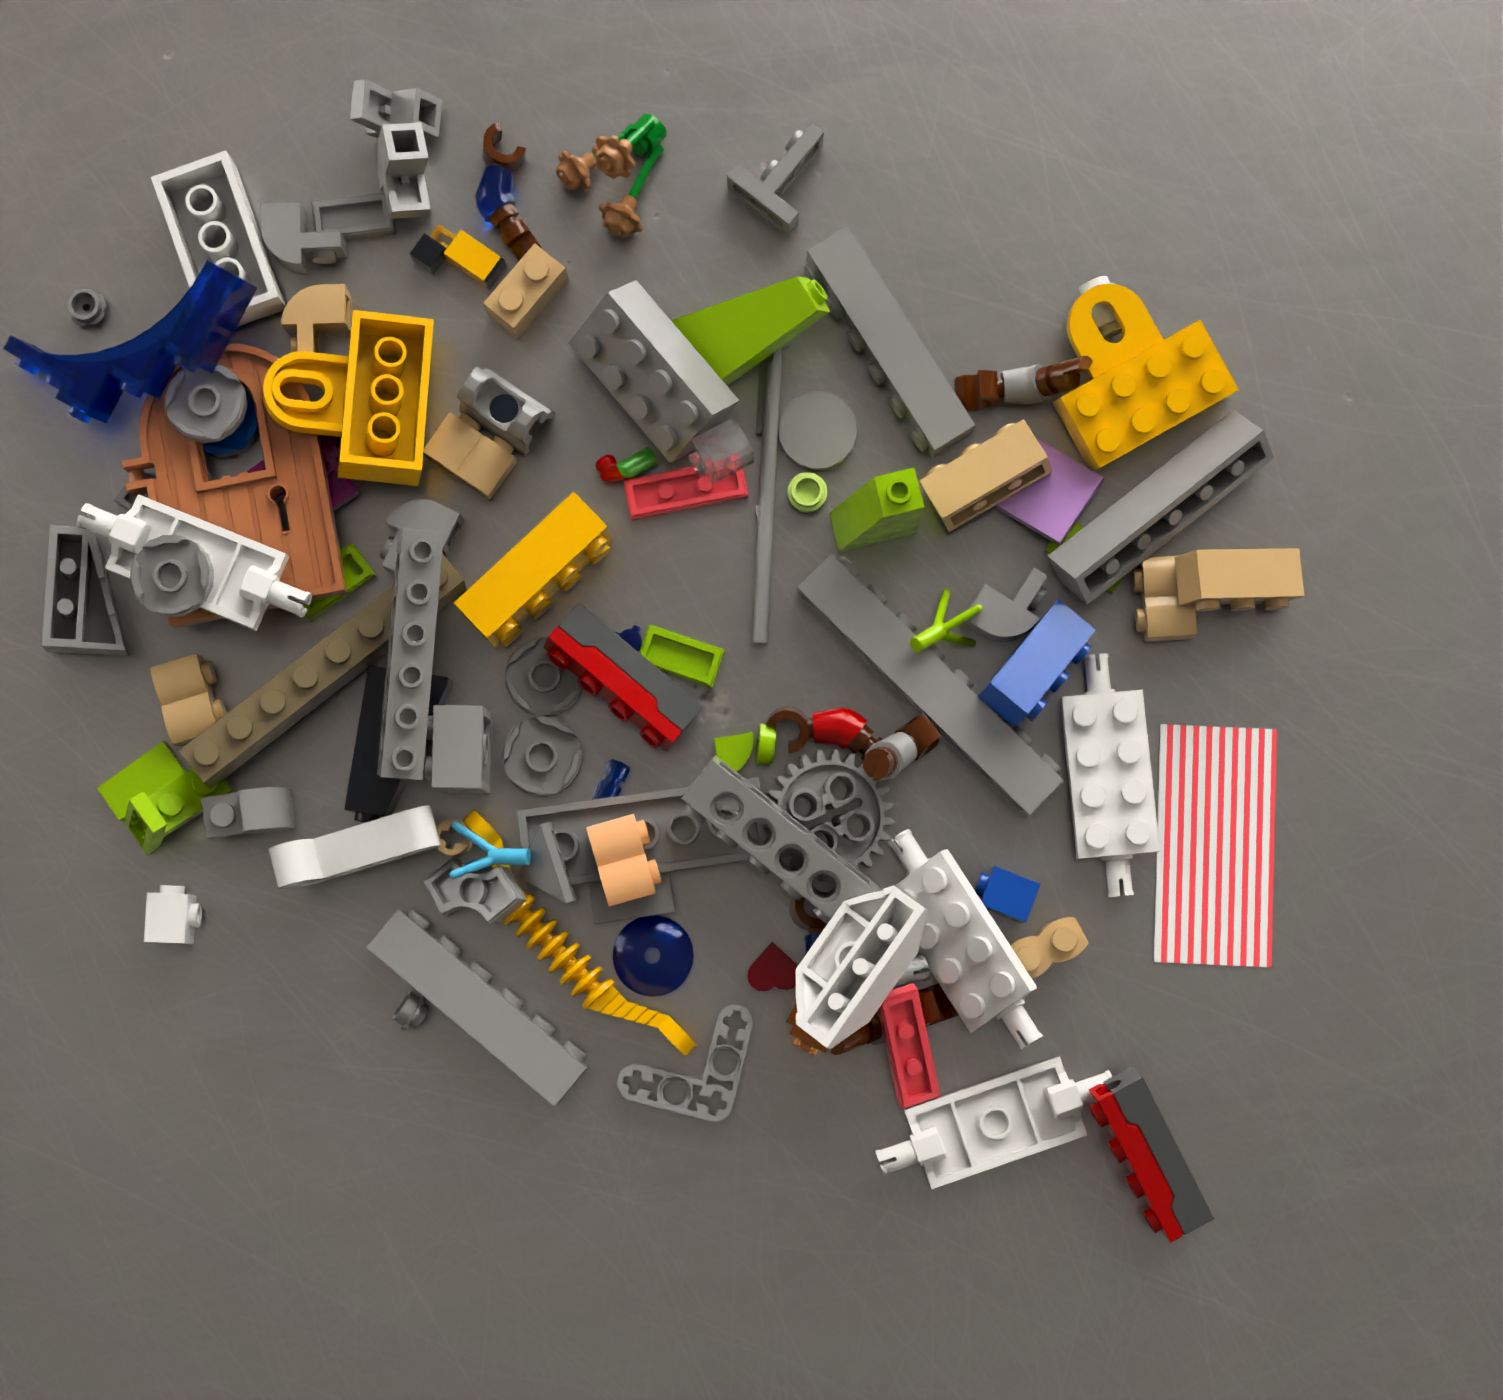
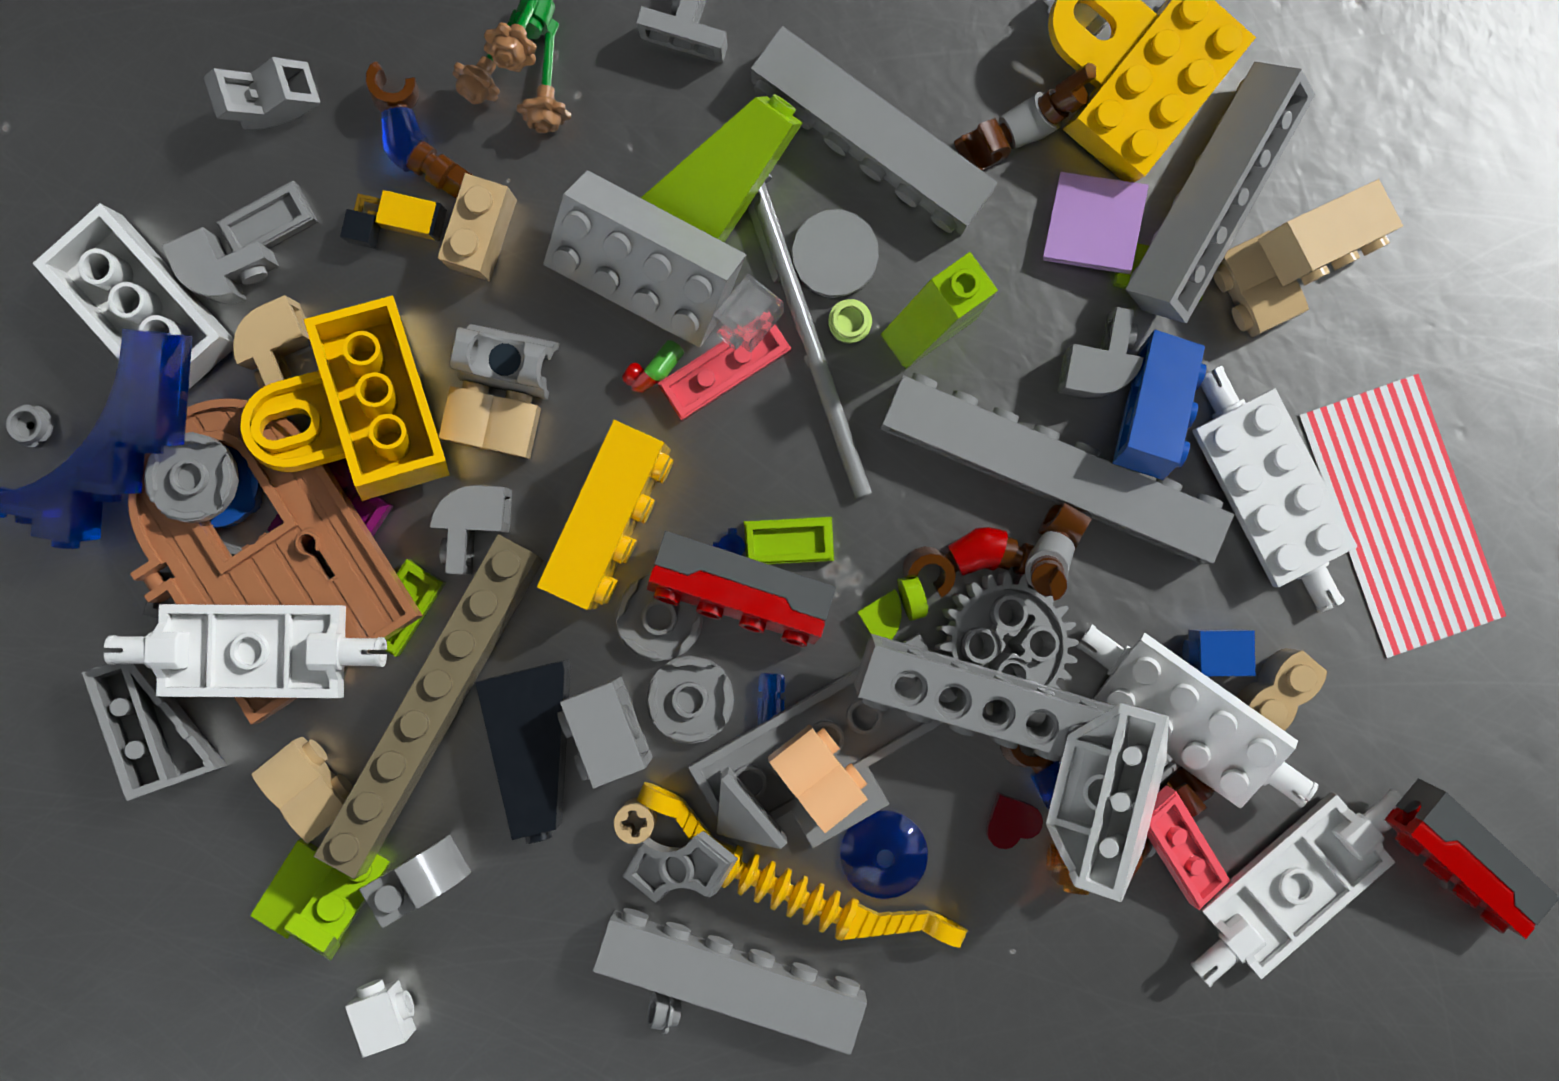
camera: 20 degrees left, 5 degrees up
light grey tile [130,535,214,617] -> none
white beam [268,805,441,889] -> none
light grey brick [377,122,431,219] -> none
light grey brick [377,528,444,780] -> none
medium azure plant [449,821,531,879] -> none
light grey beam [617,1004,753,1122] -> none
lime plant [910,589,983,653] -> none
tan brick [919,419,1053,533] -> none

